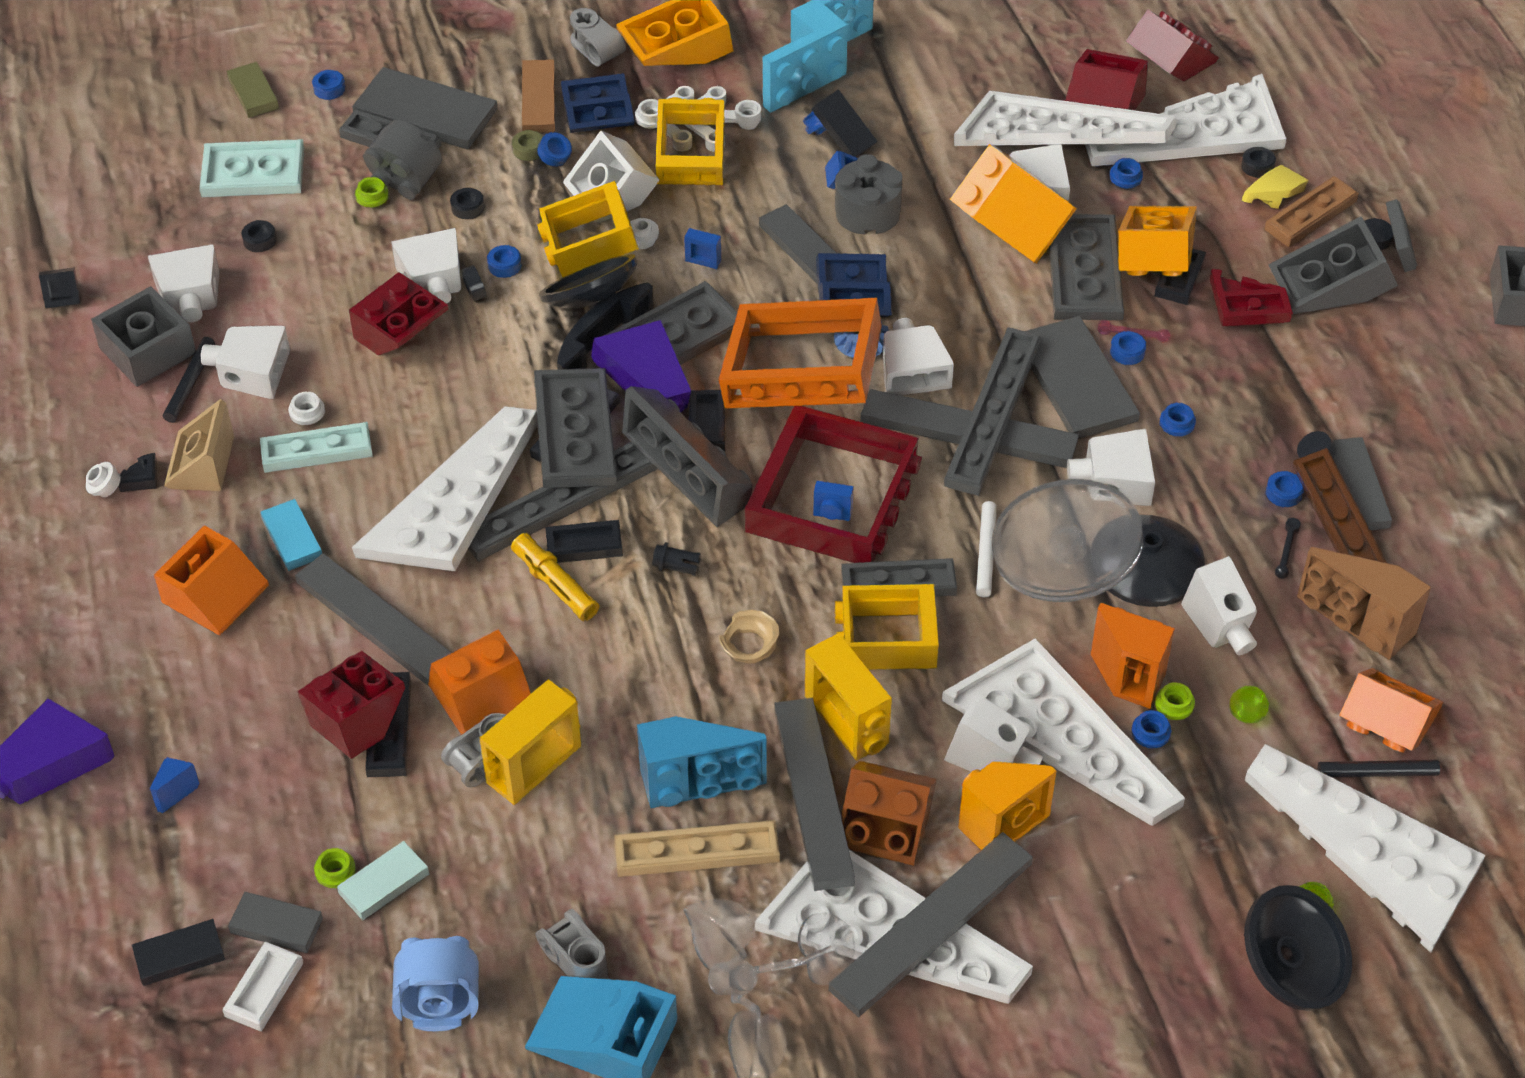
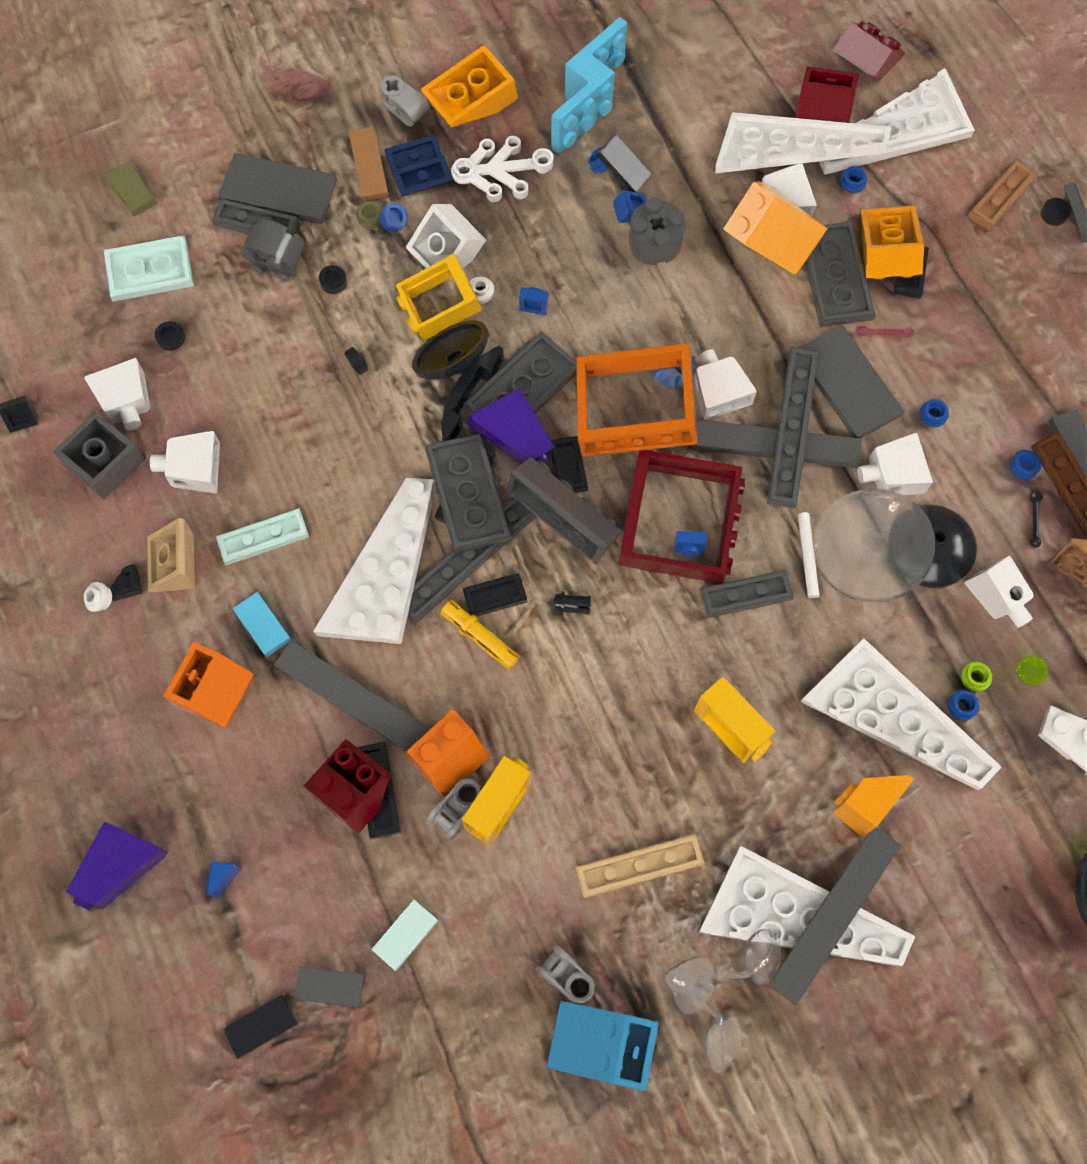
camera: 10 degrees left, 20 degrees up
black bar [162,337,215,423] -> none
white tile [222,942,303,1032] -> none
white plate [288,392,325,425] -> none
blue tile [312,70,346,100] -> none
lime plate [314,848,356,888] -> none
dark red slope [349,272,449,355] -> none
lime plate [355,177,389,208] -> none
white torso [391,228,462,303] -> none
light blue brick [392,936,479,1032] -> none
blue tile [487,245,522,278] -> none
dark azure slope [637,716,767,809] -> none
yellow window [656,97,725,185] -> none
tan piece [719,610,779,663] -> none
dark grey tile [759,204,836,284] -> none
dark grey tile [774,698,855,891] -> none
dark blue slope [816,253,892,317] -> none
yellow window [835,584,939,670] -> none
dark orange slope [841,760,937,866] -> none
white torso [944,693,1043,772] -> none
orange slope [1091,603,1175,709] -> none
blue tile [1110,331,1146,365] -> none
dark red wing [1210,269,1293,326] -> none
black tile [1241,147,1276,178] -> none
light yellow slope [1242,165,1308,209] -> none
dark grey slope [1268,216,1398,314] -> none
black tile [1297,431,1336,458] -> none

